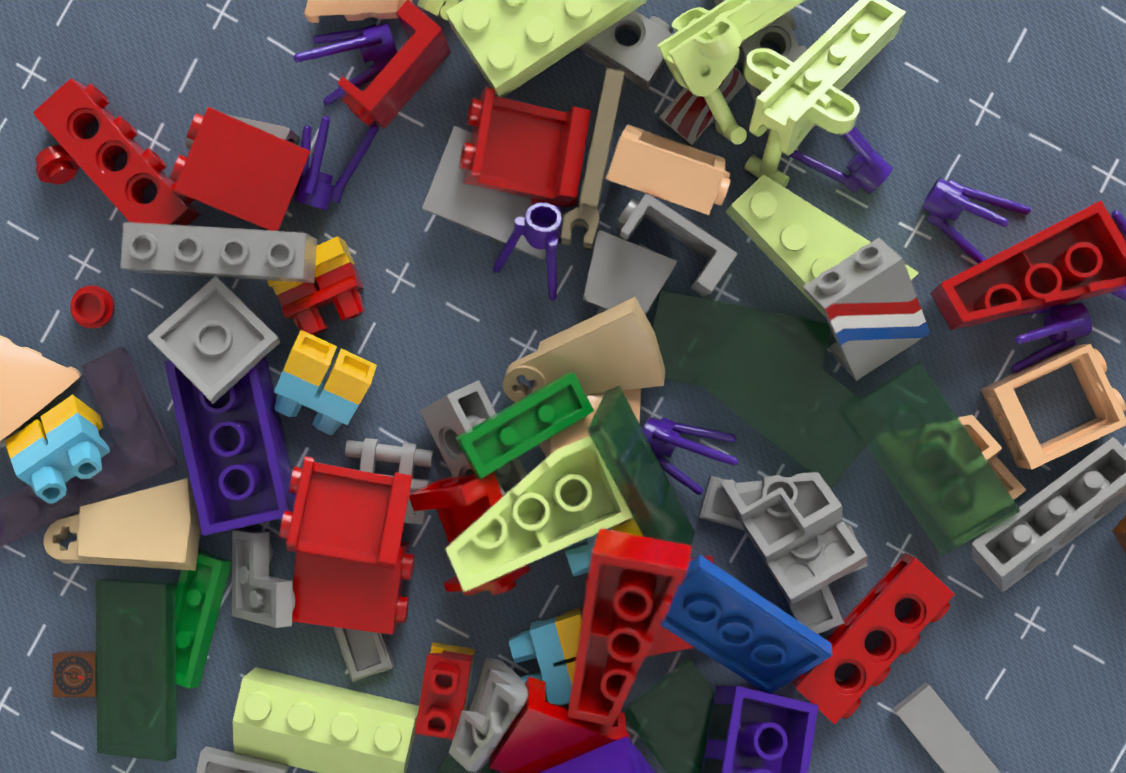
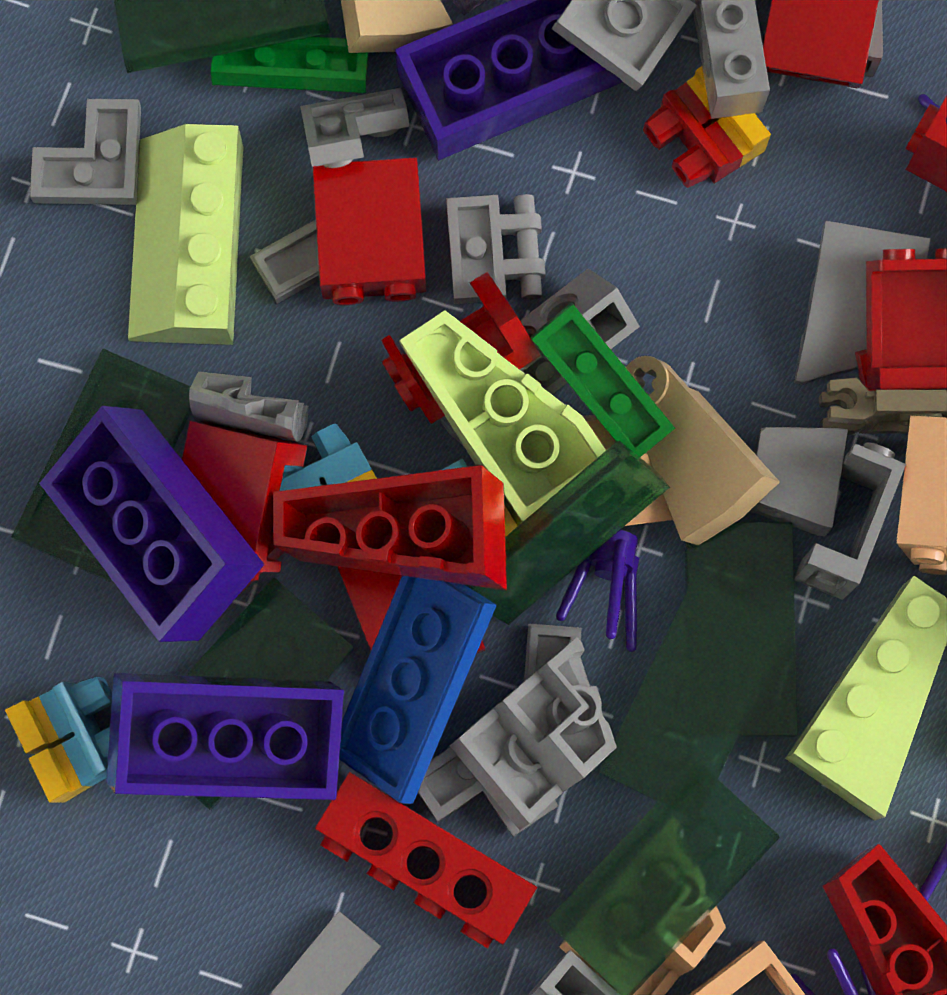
camera: 70 degrees right, 10 degrees down
hips [274,330,377,435] -> none
red panel [279,456,413,569] -> none
dark purple plant [294,116,379,211] -> none
red hips [415,642,475,740] -> none
dark purple plant [492,203,562,301] -> none
light grey panel [803,238,930,381] -> none

